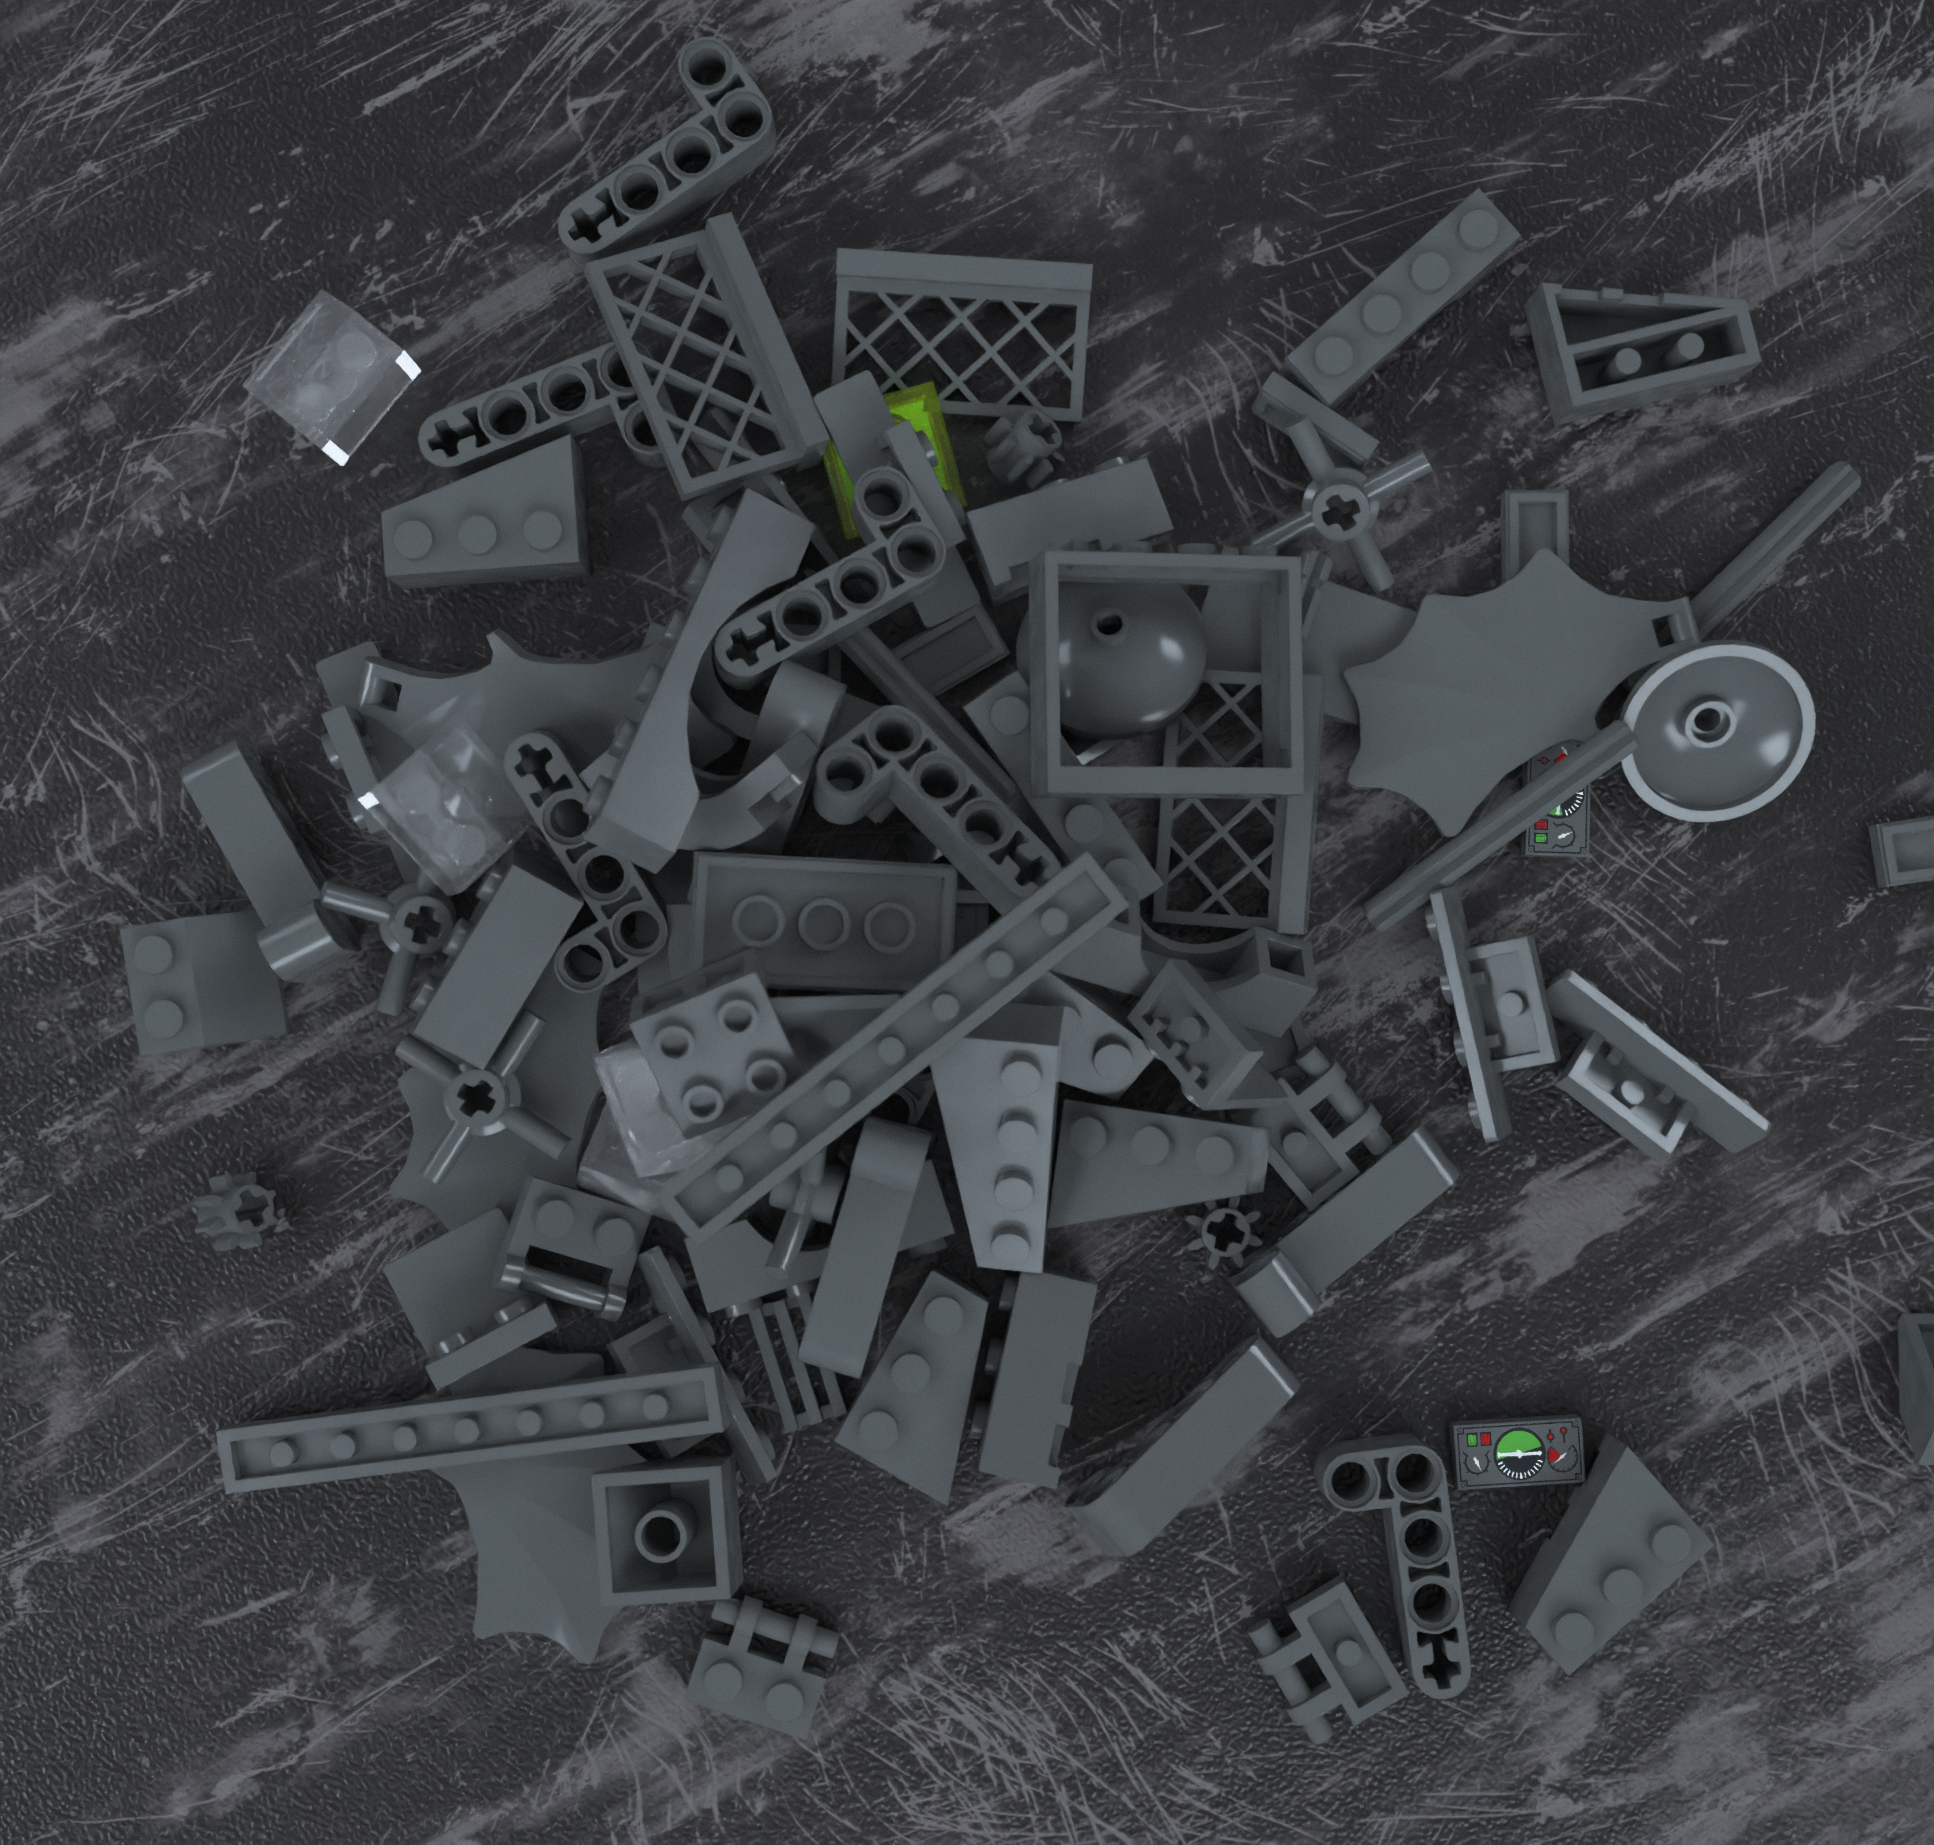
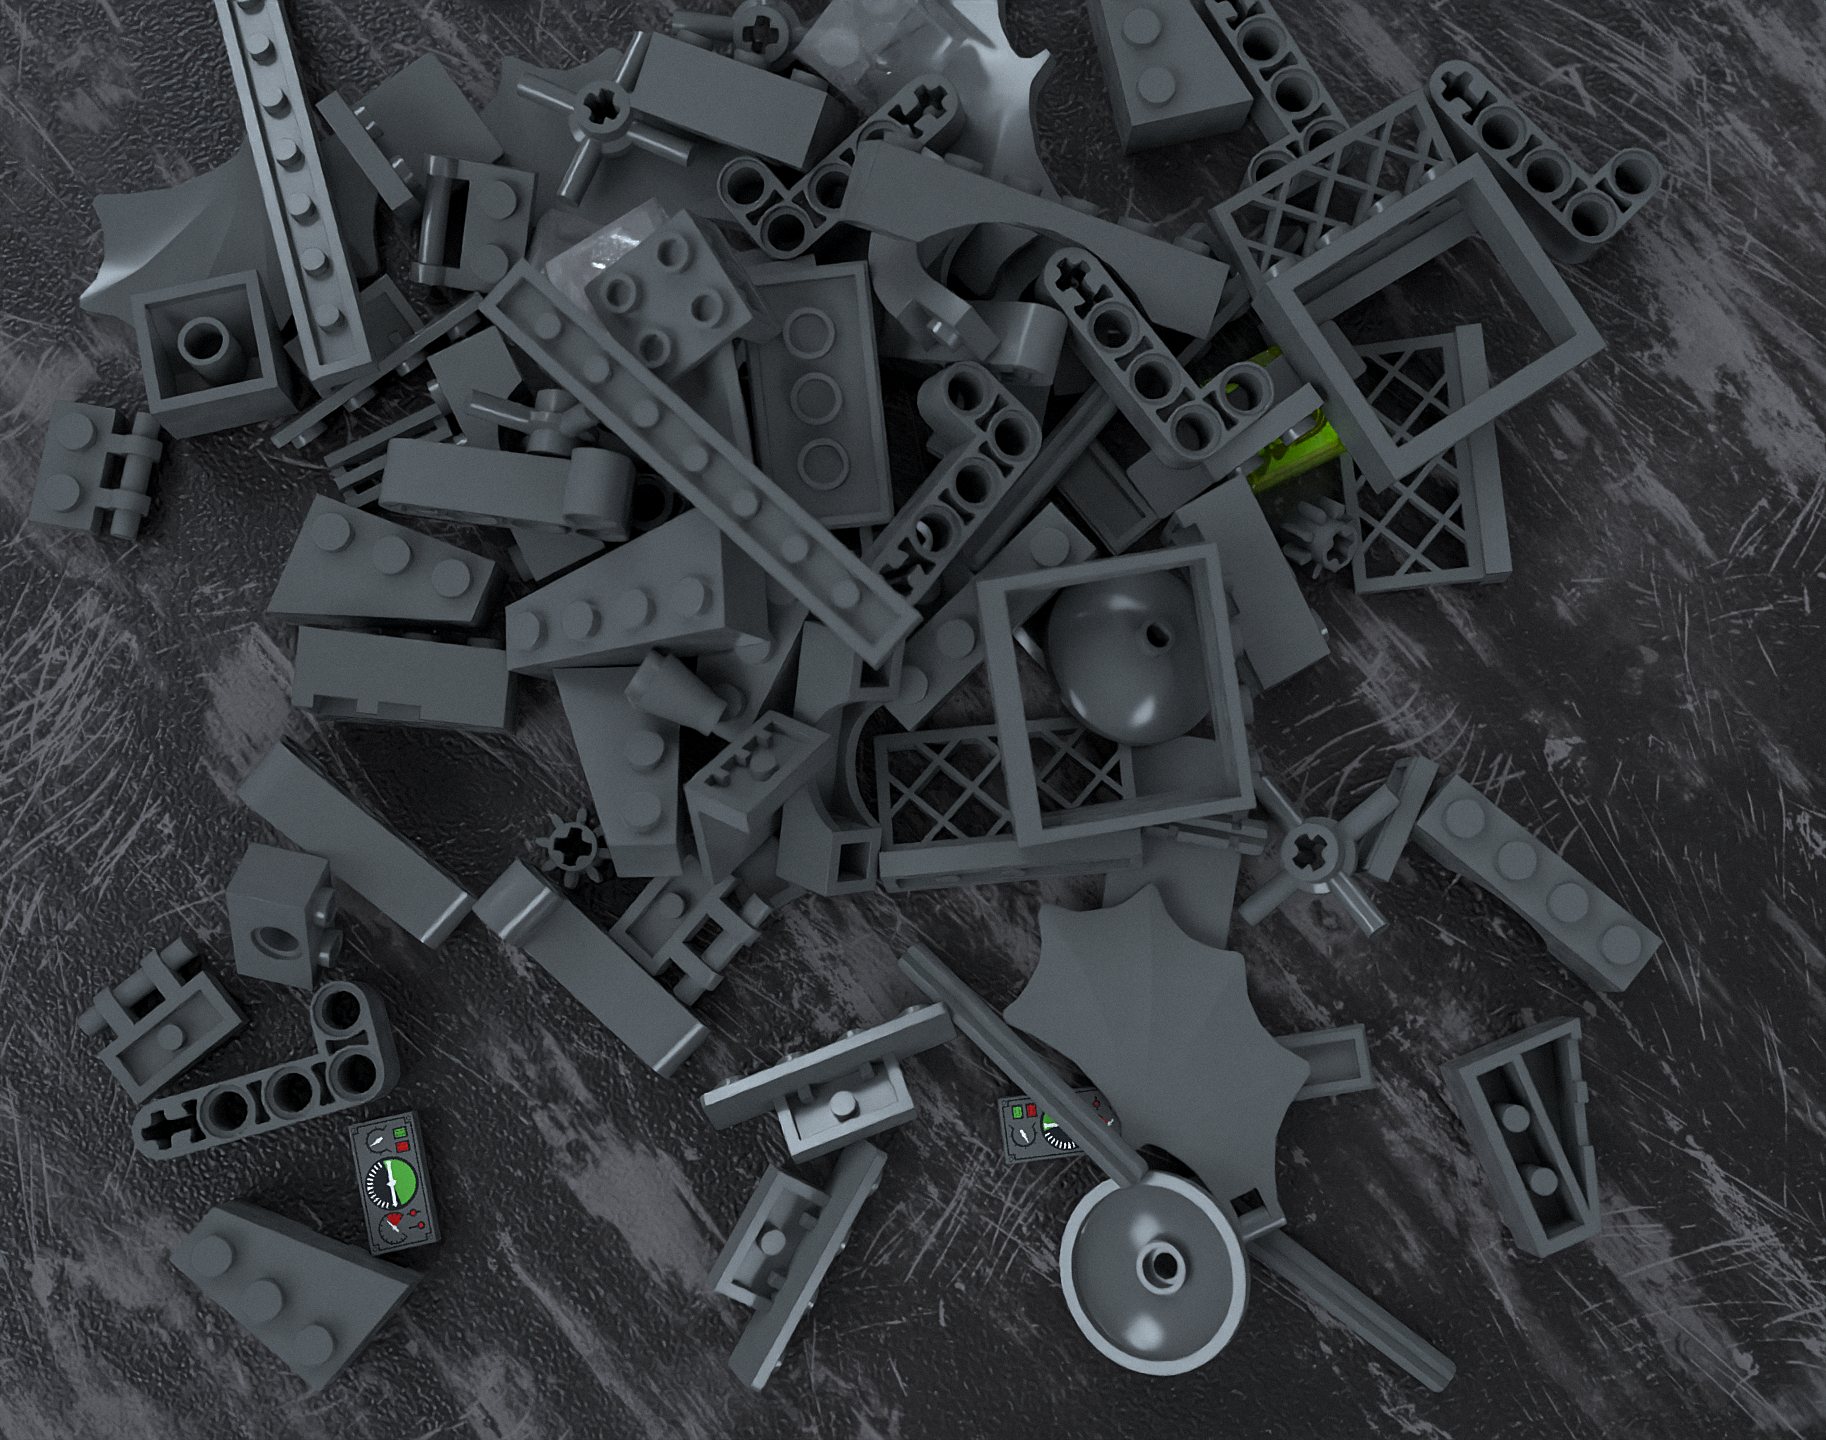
camera: 80 degrees right, 5 degrees down
none -> dark grey brick [225,842,343,991]
none -> dark grey cone [624,648,728,737]
none -> dark grey window [1250,152,1607,494]

